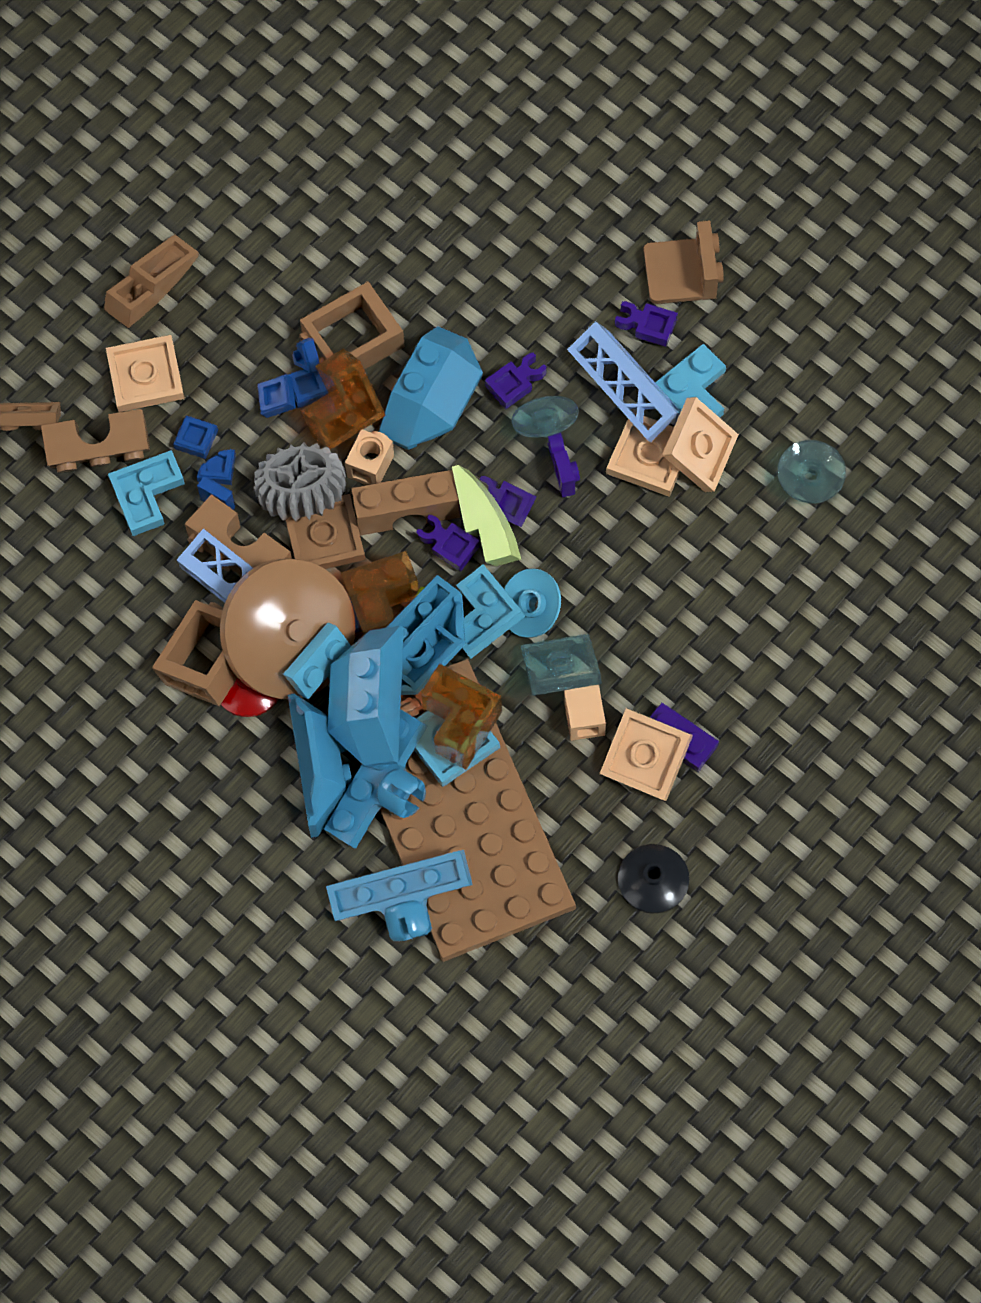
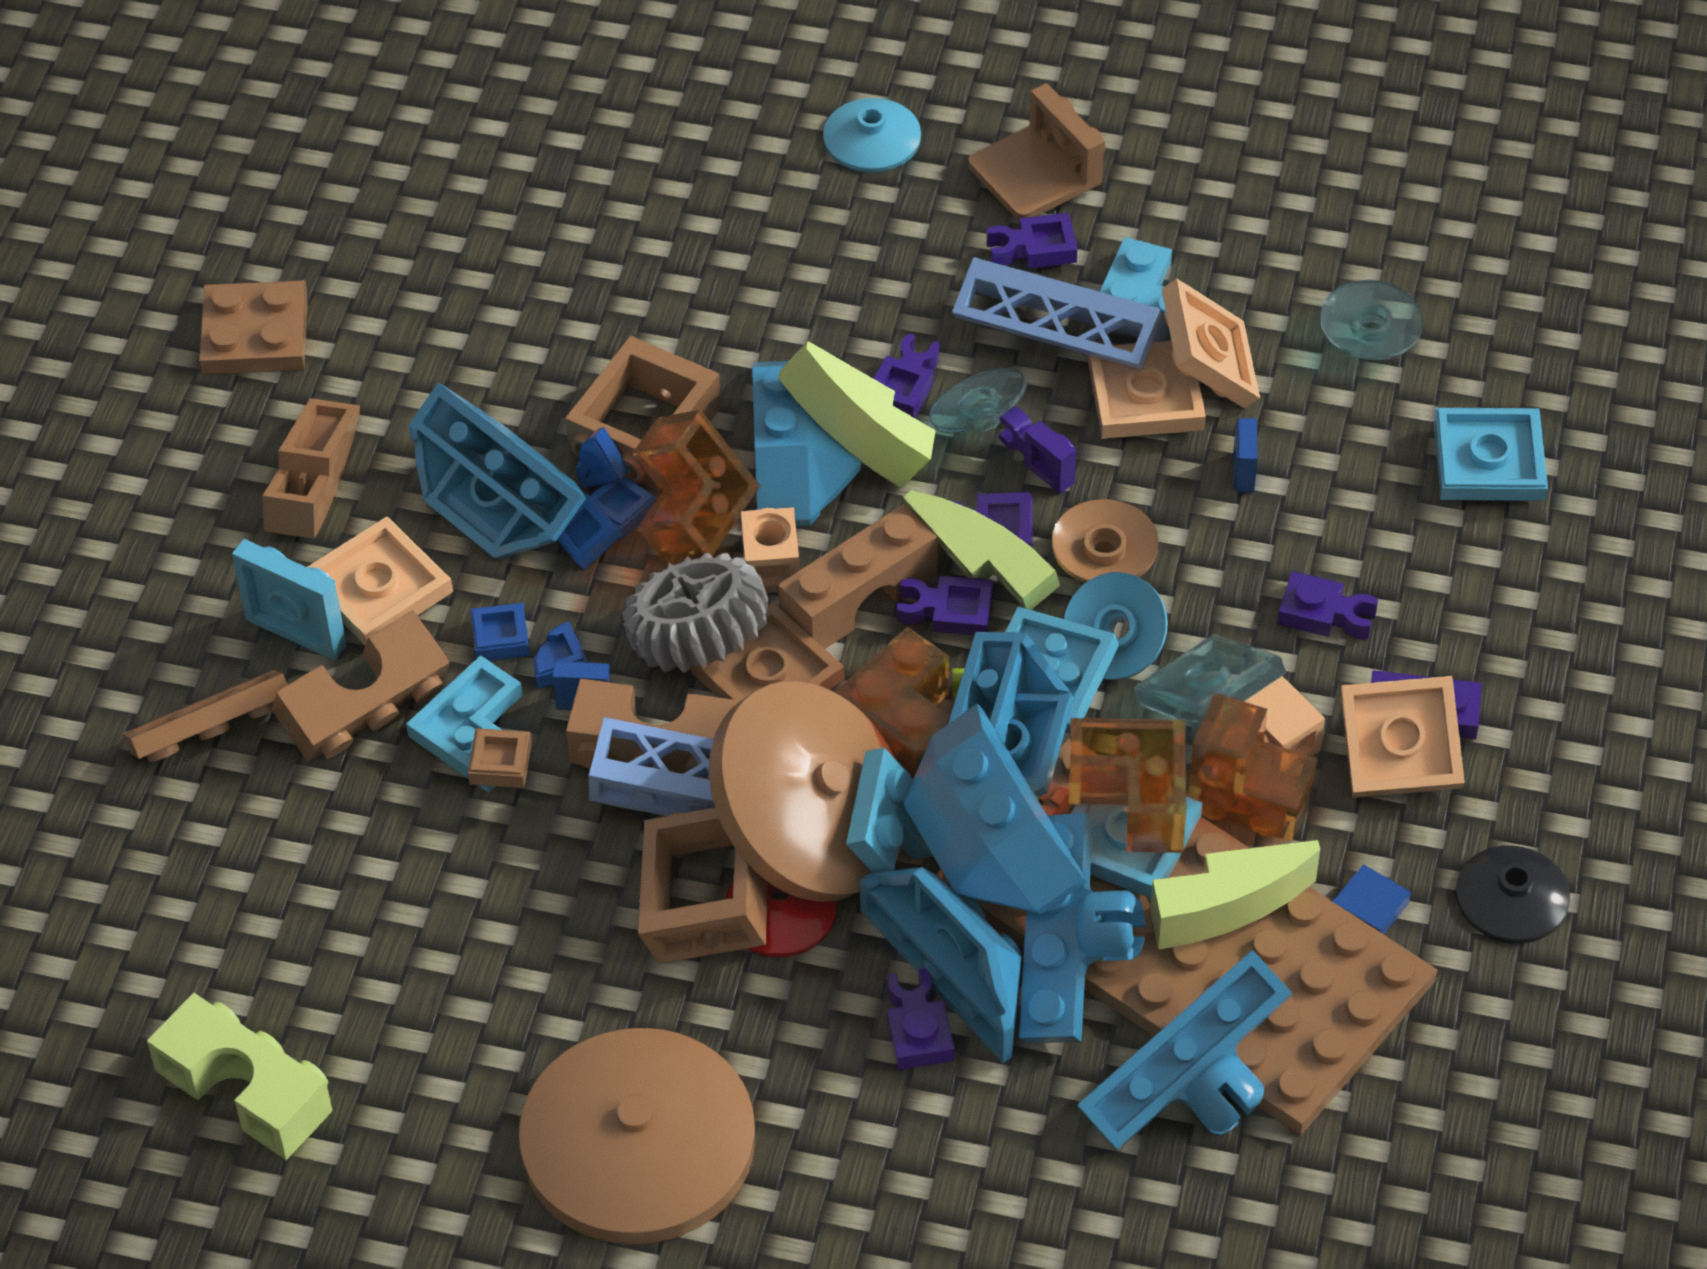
camera: 30 degrees left, 15 degrees down
none -> medium nougat plate [199,280,308,374]
none -> medium azure plate [232,539,347,661]
none -> dark azure wedge [408,383,586,560]
none -> medium nougat tile [468,728,532,788]
none -> medium nougat dish [519,1028,755,1244]
none -> yellowish green slope [778,341,936,488]
none -> medium azure dish [823,98,921,172]
none -> dark purple plate [887,968,955,1070]
none -> medium nougat dish [1052,499,1159,583]
none -> yellowish green slope [1150,840,1320,950]
none -> clear orange brick [1188,692,1317,841]
none -> blue tile [1233,418,1258,492]
none -> dark purple plate [1277,571,1378,639]
none -> blue tile [1333,864,1411,934]
none -> medium azure plate [1433,408,1548,501]

